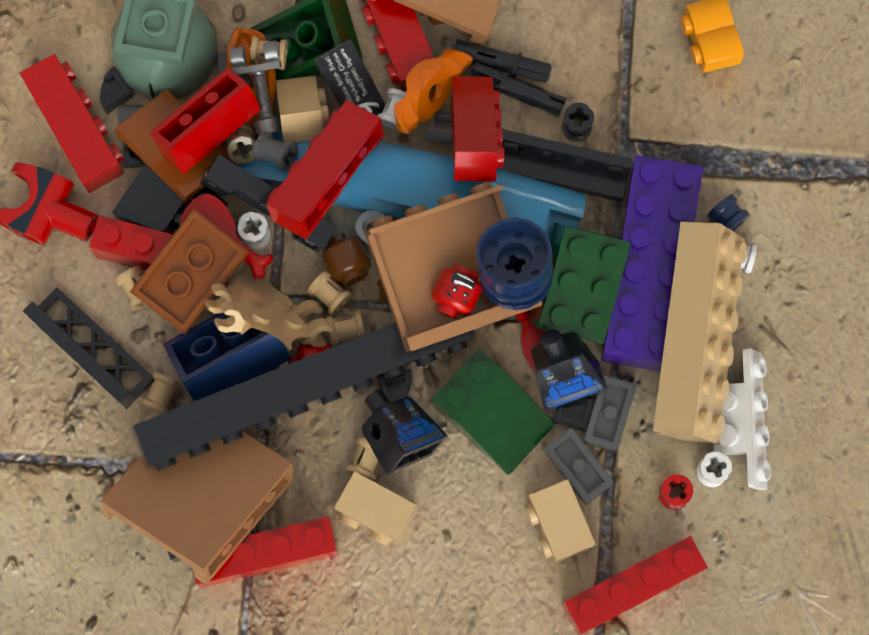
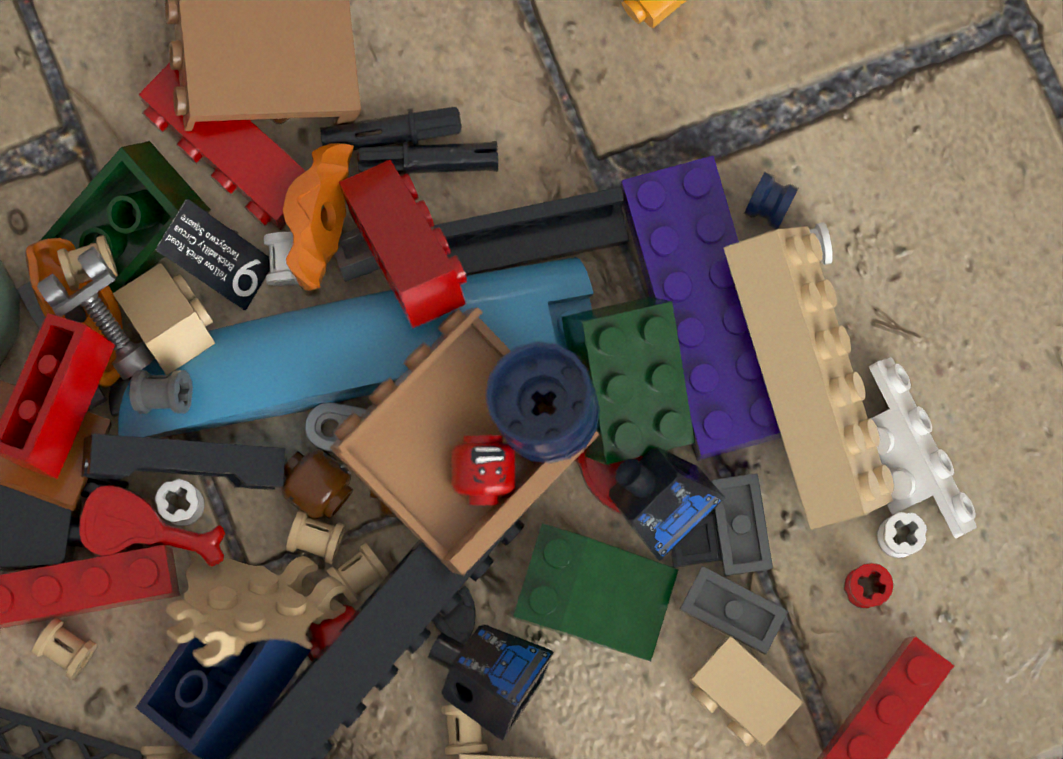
camera: 30 degrees left, 5 degrees up
dark orange tile [130,209,250,334] -> none
dark tan bush [226,124,256,164] -> none
red brick [266,100,384,240] -> none
black bush [562,103,594,142] -> none

